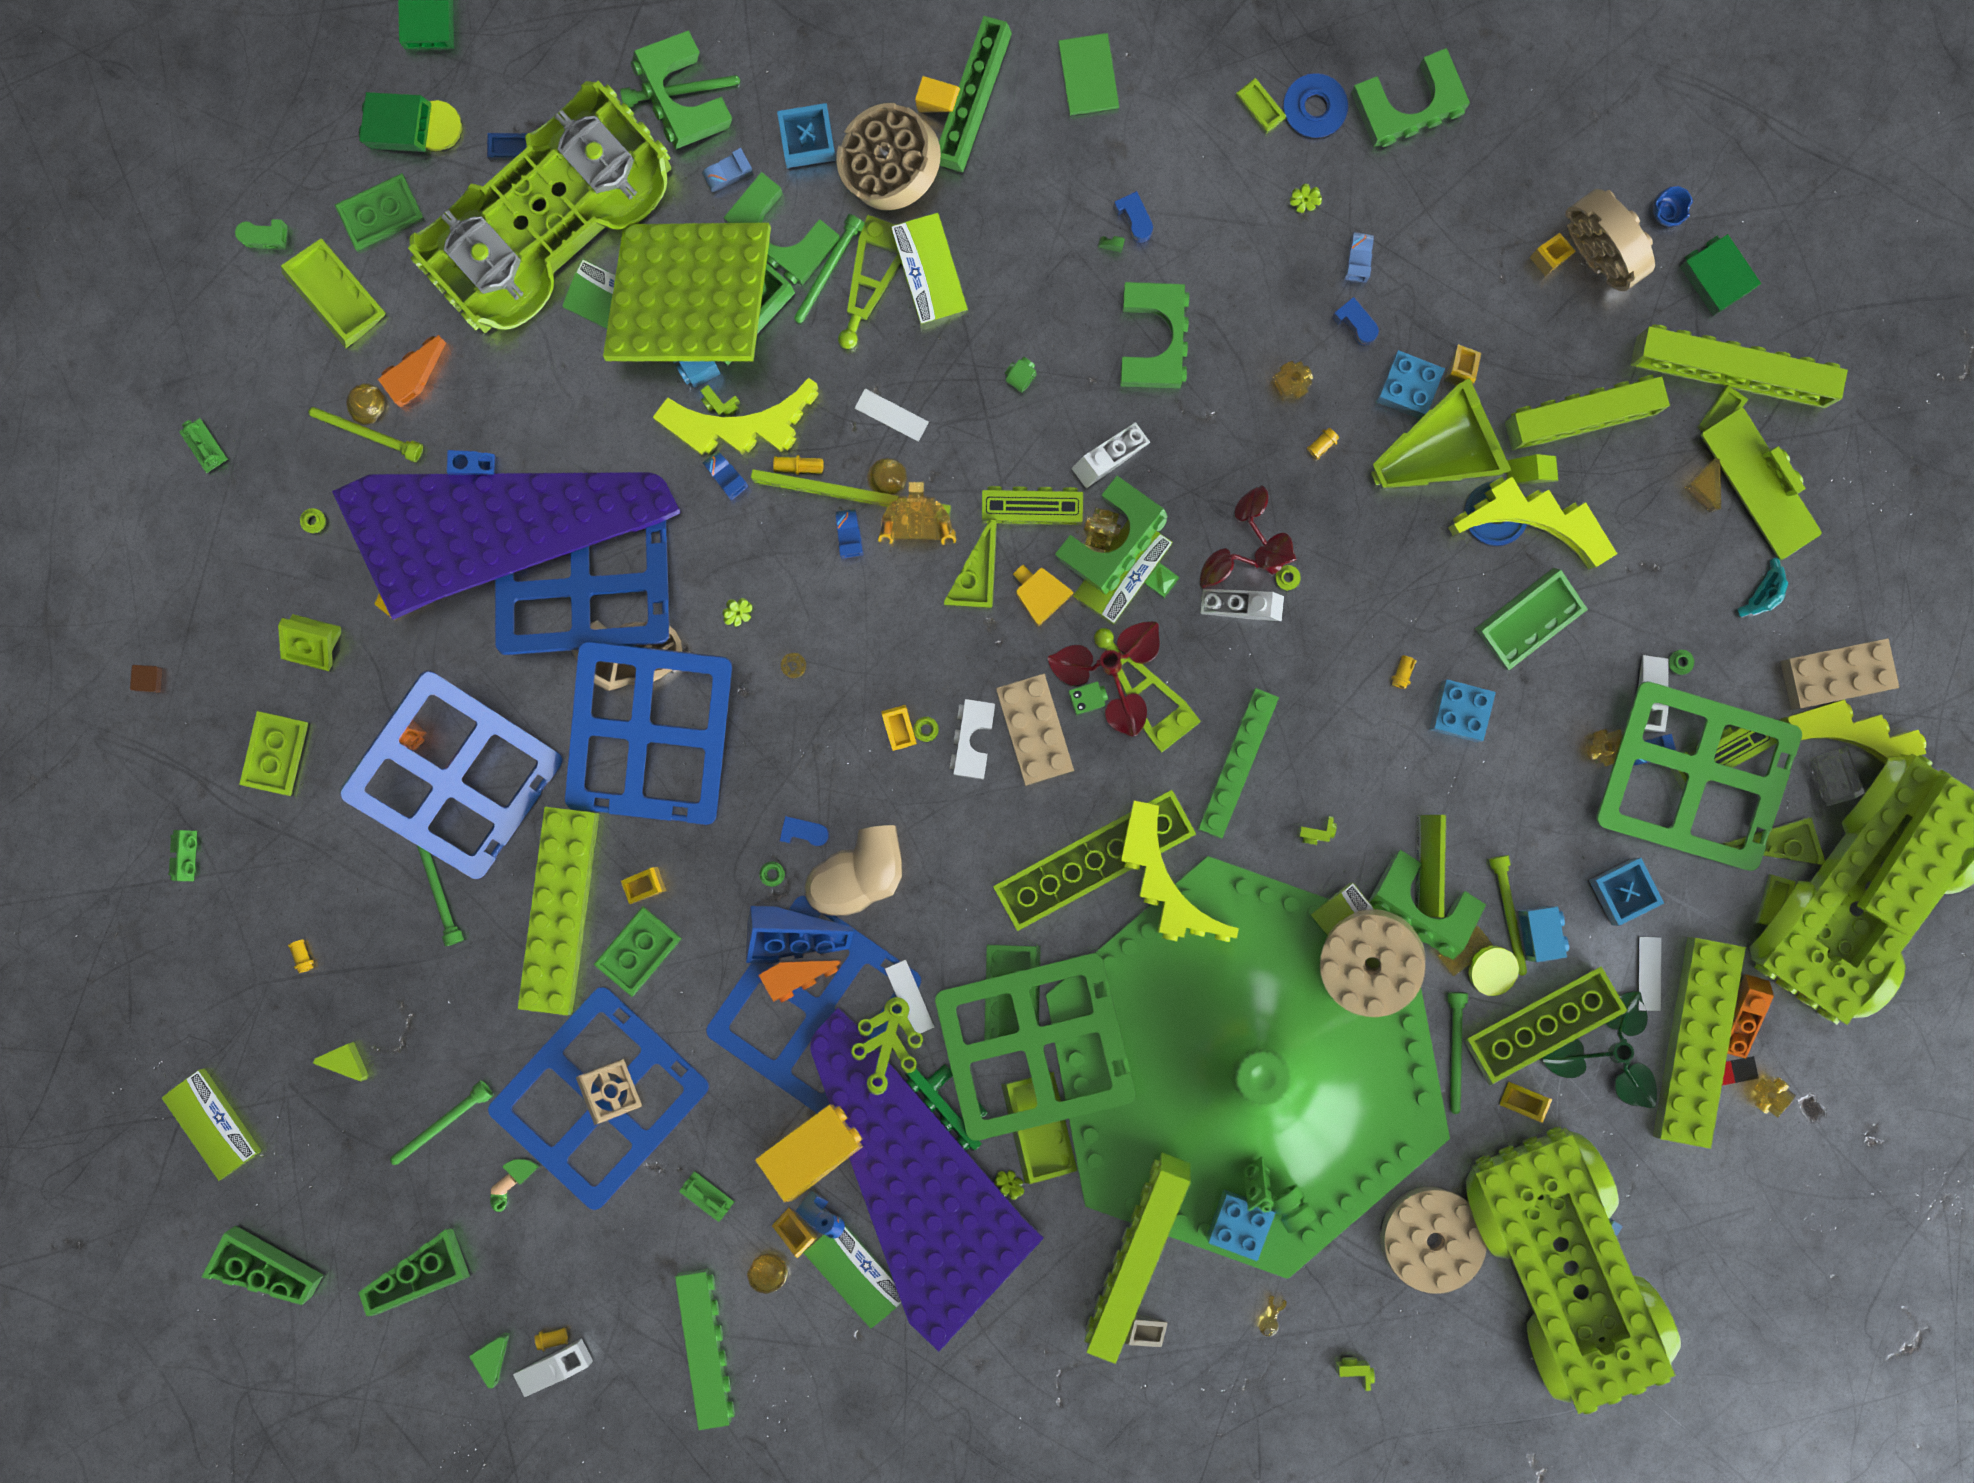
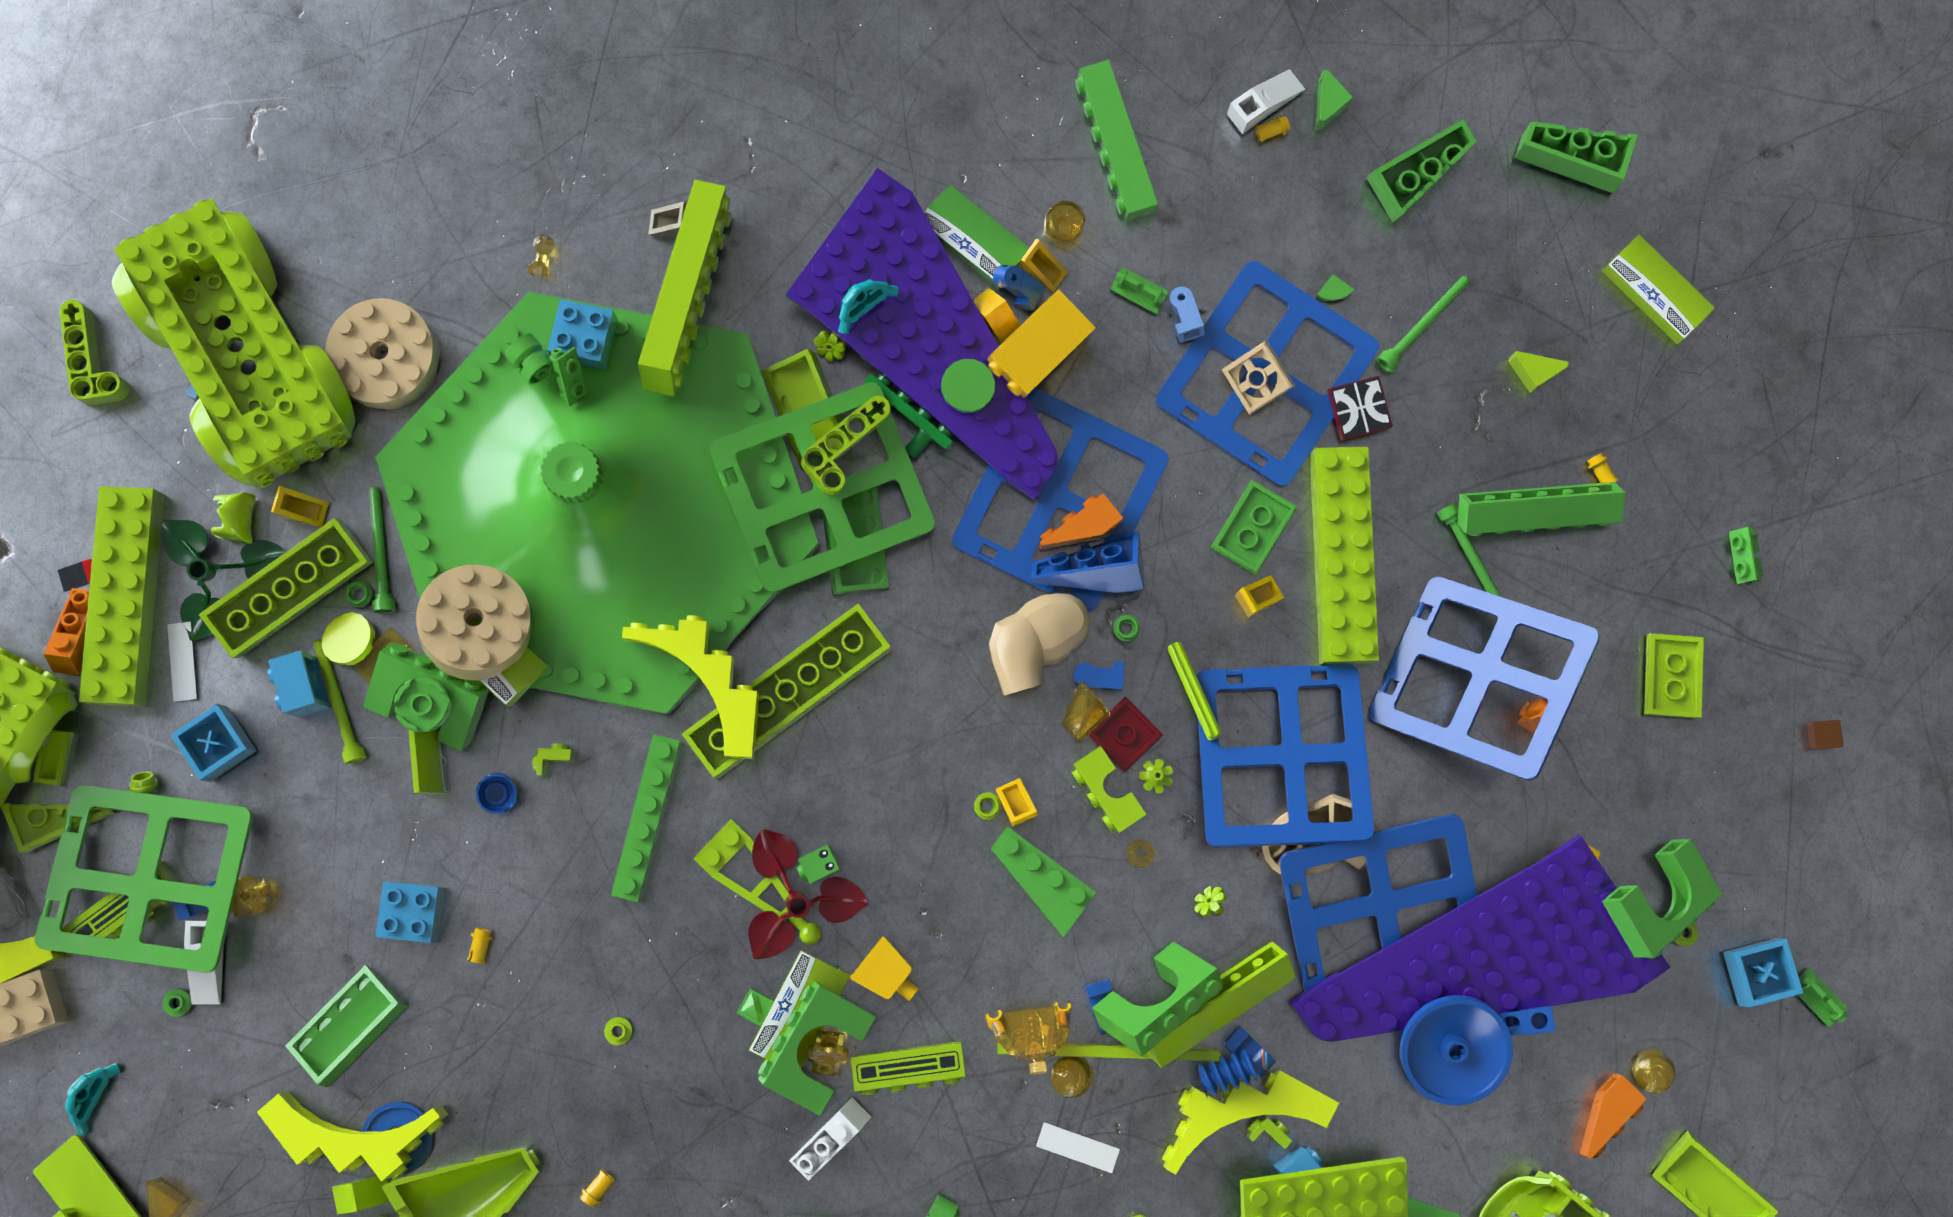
camera: 170 degrees right, 5 degrees down
lime bracket [278,614,341,671] -> none
lime piece [308,407,423,463] -> none
arm [490,1174,517,1212] -> none
yellow axle [773,455,824,475] -> none
lime plant [851,997,923,1095] -> none
white sticker [885,960,934,1033] -> none
lime wing [944,519,997,608] -> none
white arch [950,699,995,780] -> none
tan brick [996,674,1074,786] -> none
dark red plant [1200,485,1296,589] -> none
white slope [1200,589,1284,621] -> none
lime bracket [1336,1357,1375,1391] -> none
clear yellow brick [1753,1076,1796,1118] -> none
none -> lime beam [59,299,130,405]
none -> lime plate [129,771,159,794]
none -> lime hair [211,492,256,544]
none -> bright green plate [345,581,373,608]
none -> bright green tile [394,677,451,732]
none -> blue hair [476,772,518,814]
none -> lime beam [801,396,890,496]
none -> teal piece [838,279,899,334]
none -> bright green tile [941,359,995,413]
none -> yellow slope [973,288,1020,344]
none -> bright green wedge [991,826,1096,937]
none -> clear yellow slope [1062,682,1110,741]
none -> lime arch [1071,746,1147,834]
none -> dark red tile [1086,696,1163,773]
none -> bright green arch [1092,942,1224,1057]
none -> lime plant [1139,759,1173,794]
none -> lime brick [1147,941,1296,1068]
none -> lime axle [1168,642,1221,740]
none -> medium blue leg [1170,286,1205,343]
none -> blue piece [1198,1049,1261,1097]
none -> tile [1327,376,1393,441]
none -> blue dish [1400,995,1513,1105]
none -> bright green brick [1457,482,1625,536]
none -> bright green arch [1602,839,1722,959]
none -> dark azure brick [1723,938,1803,1007]

